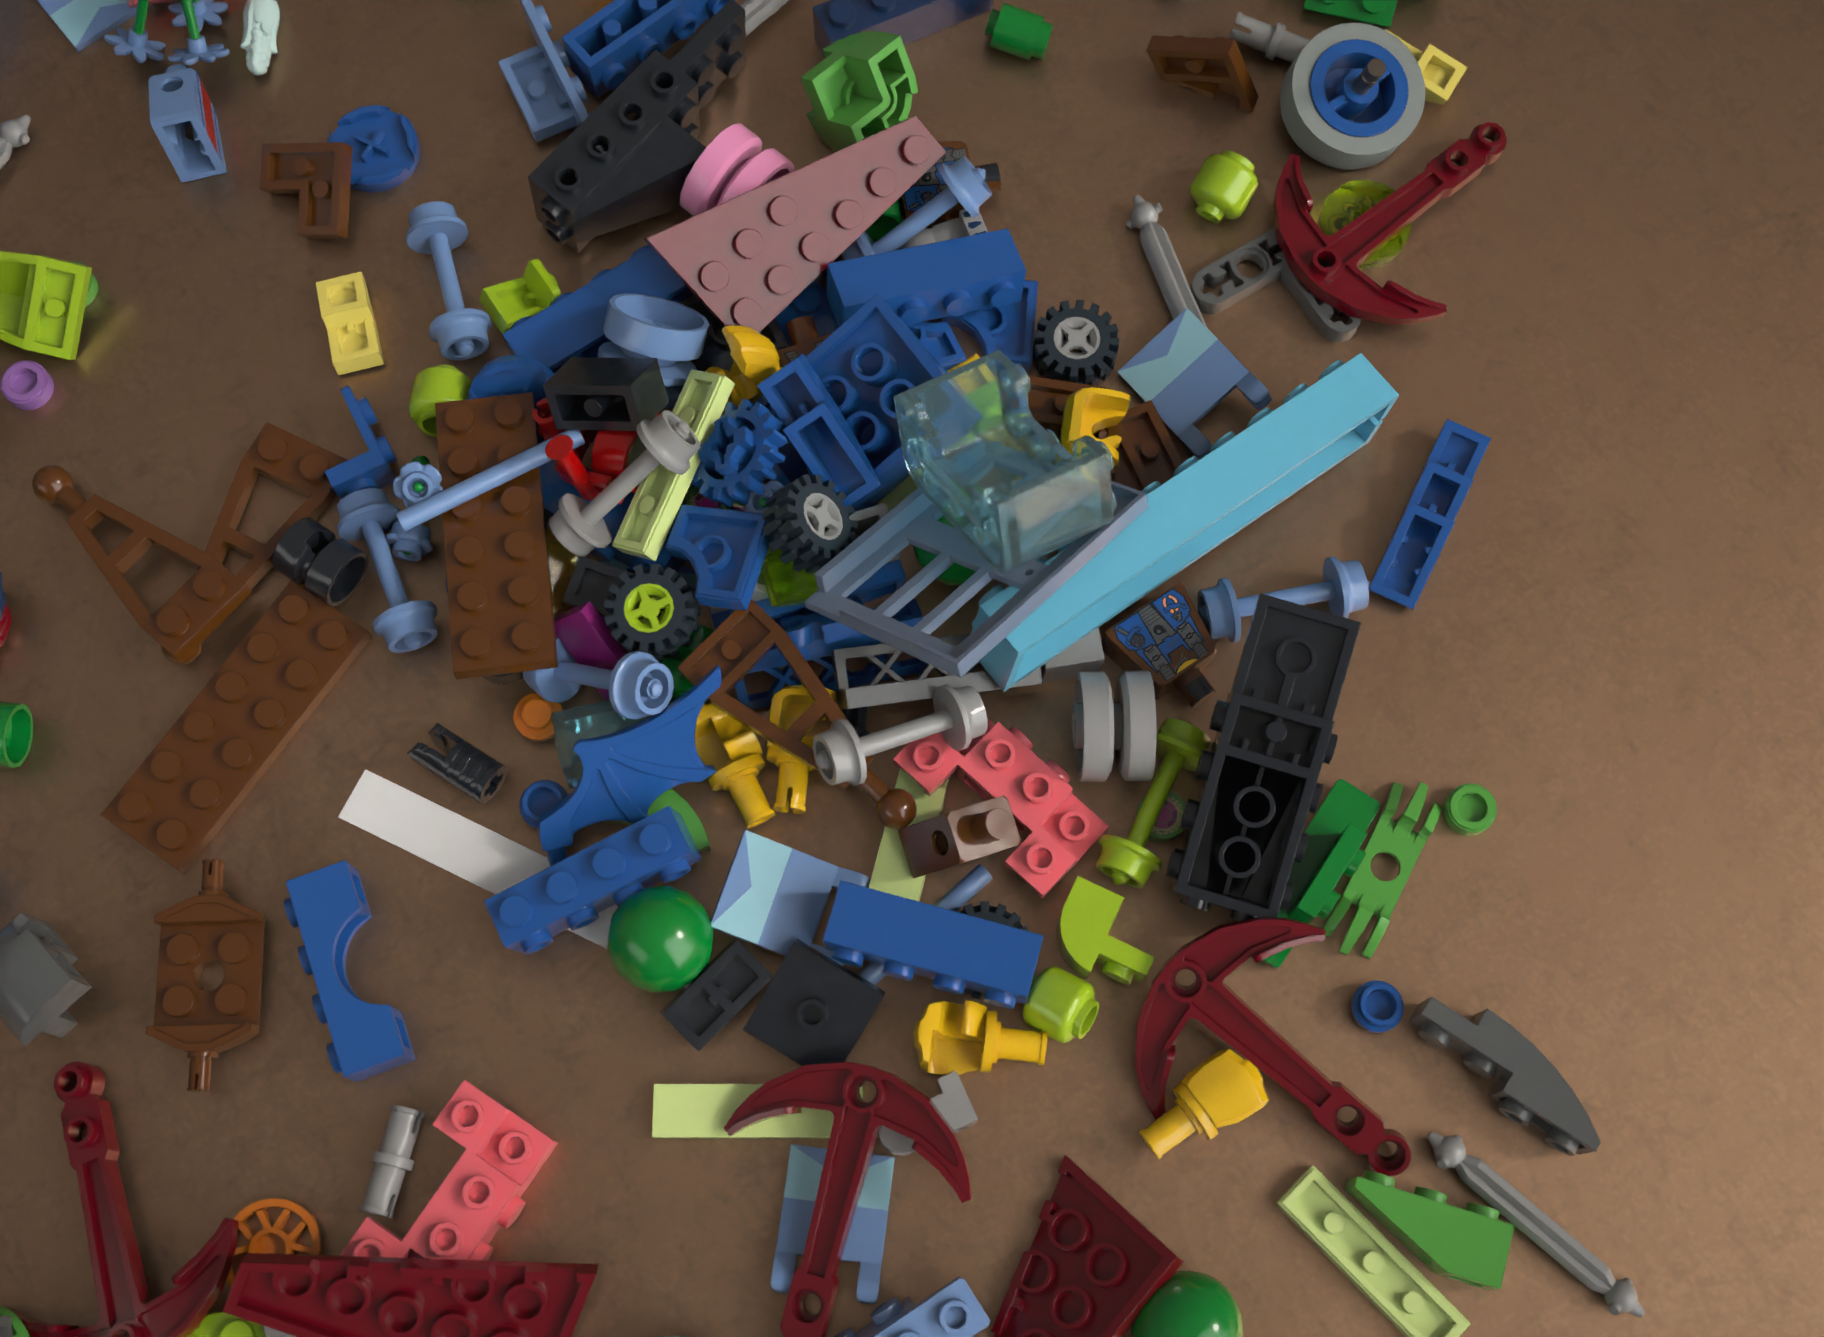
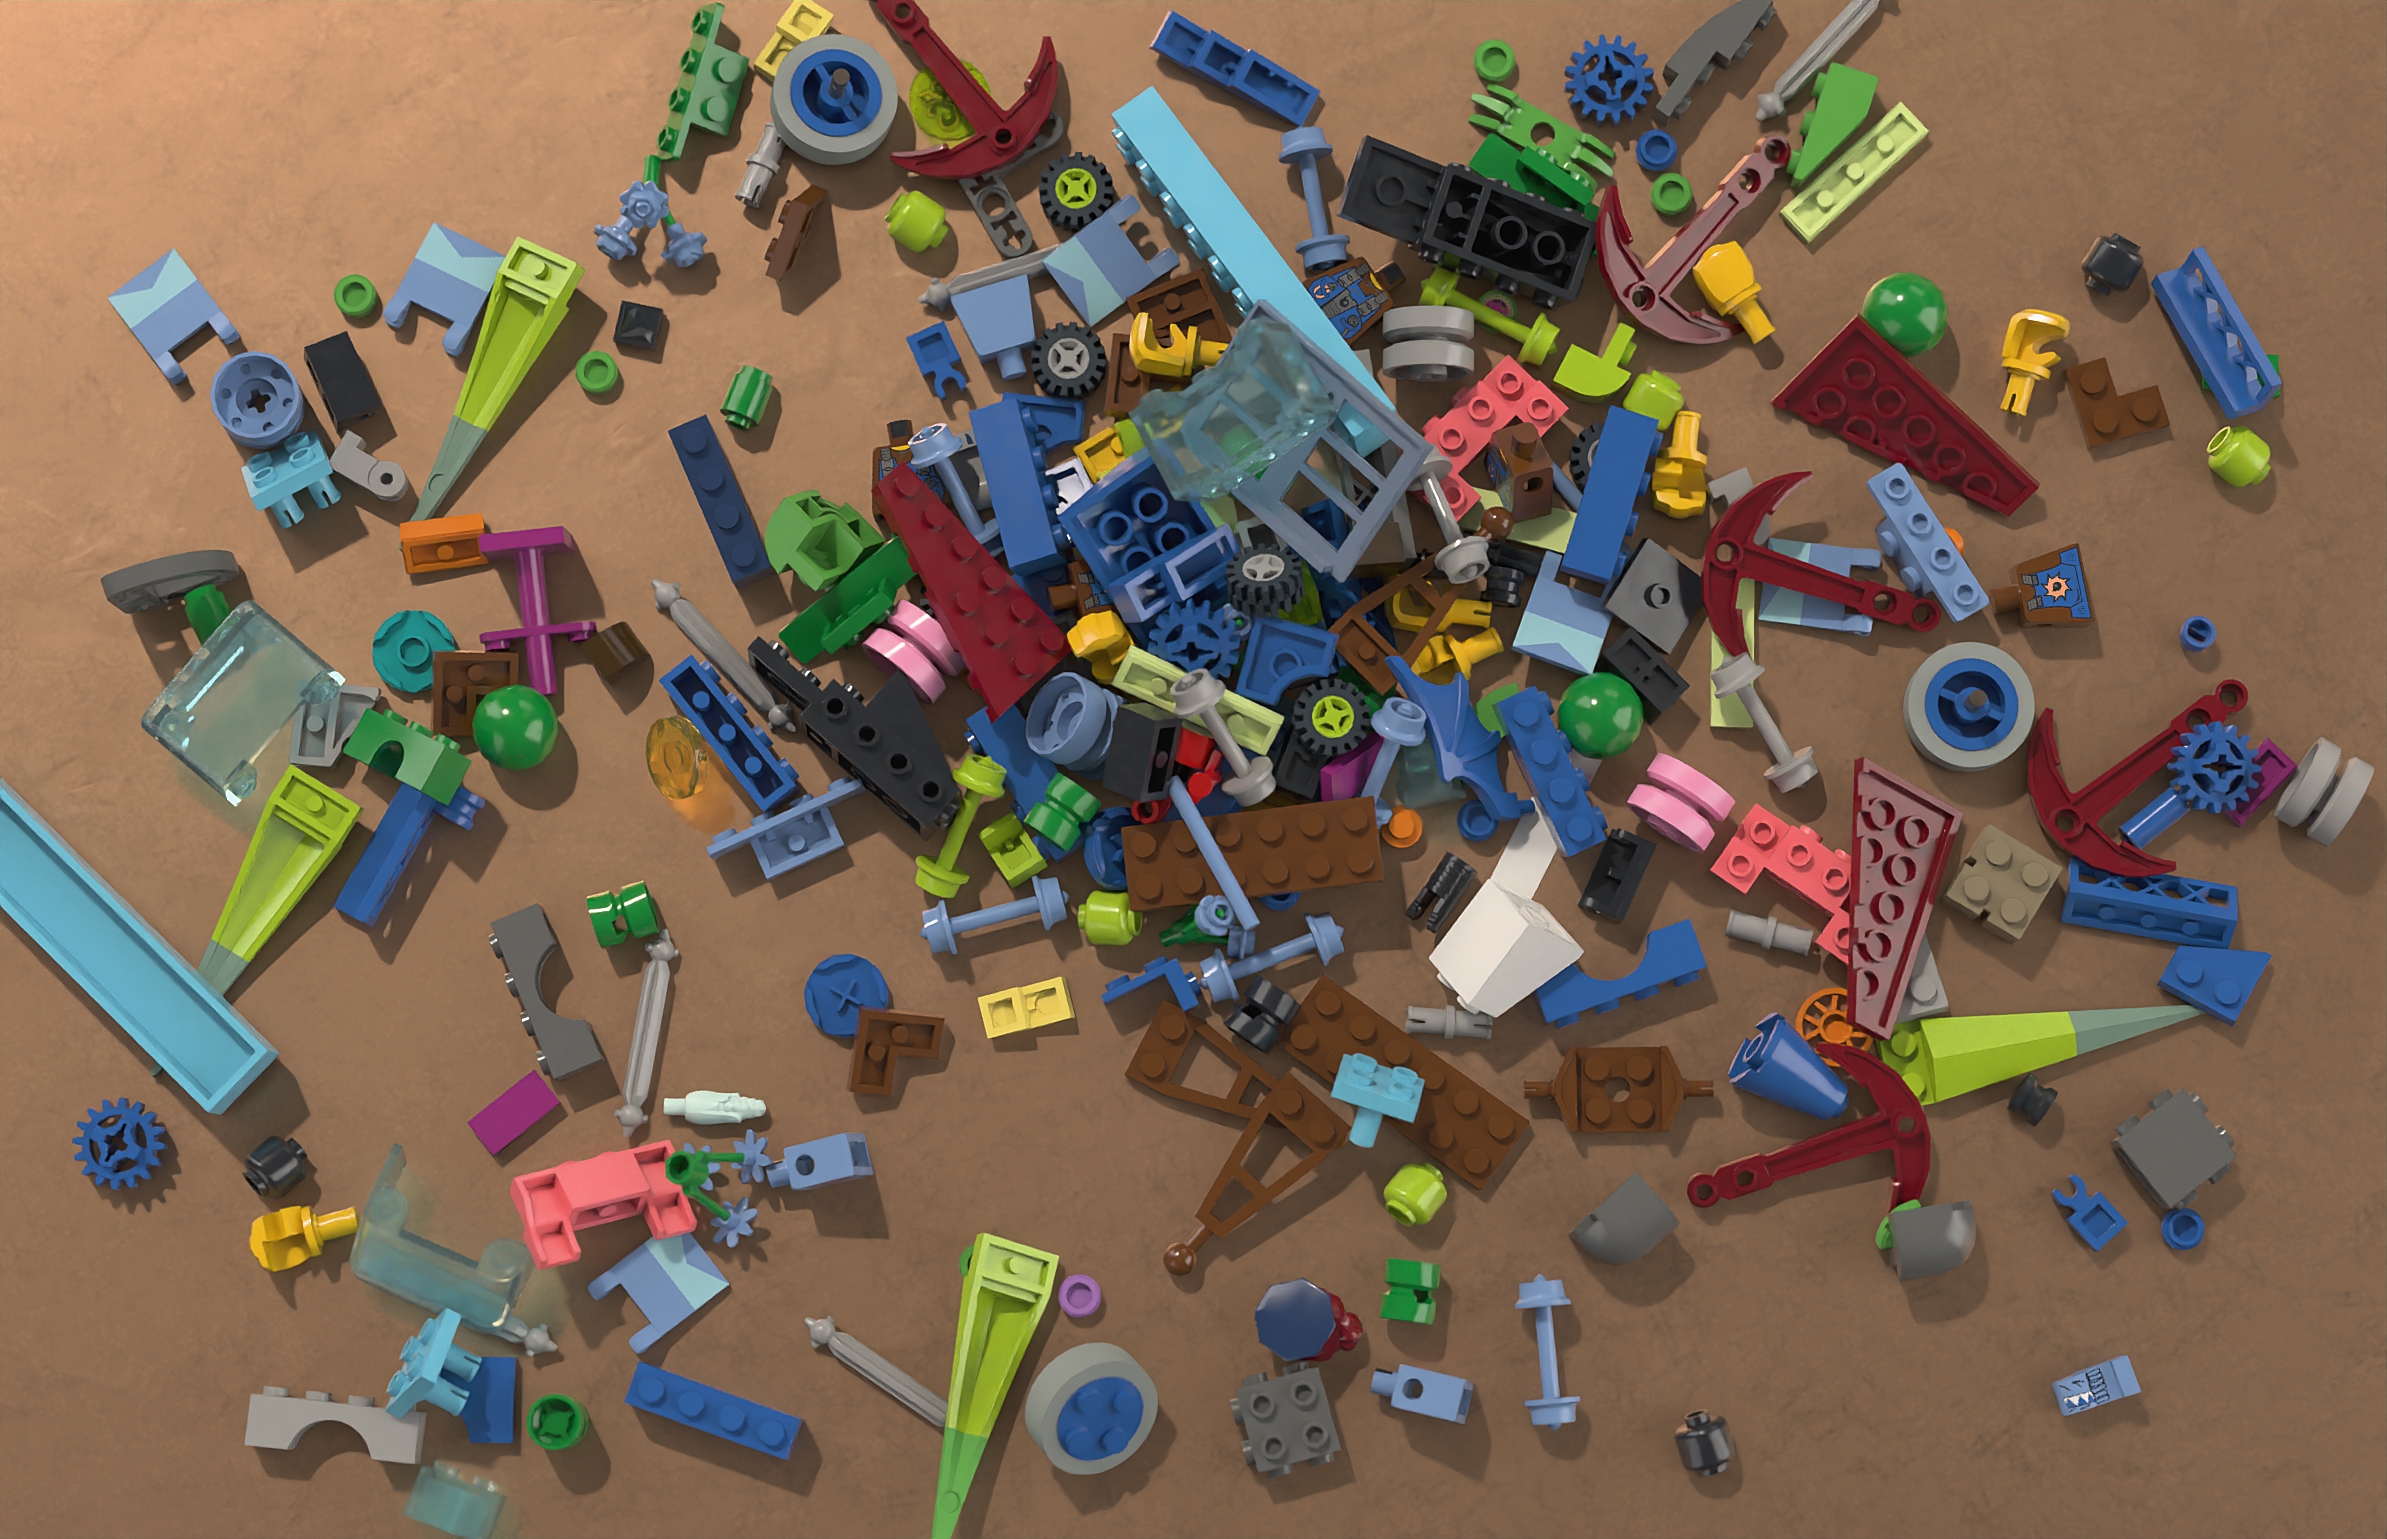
camera: 85 degrees left, 10 degrees up
none -> green bracket [778,535,918,664]
none -> blue plate [906,321,967,401]
none -> lime piece [915,754,1007,898]
none -> medium blue torso [950,274,1036,380]
none -> green wheel [1023,773,1102,853]
none -> black wheel [1039,152,1114,232]
none -> medium azure plate [1331,1054,1425,1147]
none -> dark brown brick [1346,522,1405,579]
none -> lime head [1384,1162,1447,1227]
none -> light grey pin [1405,1005,1493,1039]
none -> white slope [1429,879,1584,1018]
none -> black axle [1462,529,1542,577]
none -> black wheel [1479,566,1526,608]
none -> blue gear [1564,35,1654,126]
none -> black hinge [1577,828,1657,925]
none -> bright pink wheel [1626,753,1735,853]
none -> bright green tile [1650,173,1692,217]
none -> light grey piece [1710,652,1819,793]
none -> blue cone [1728,1012,1849,1121]

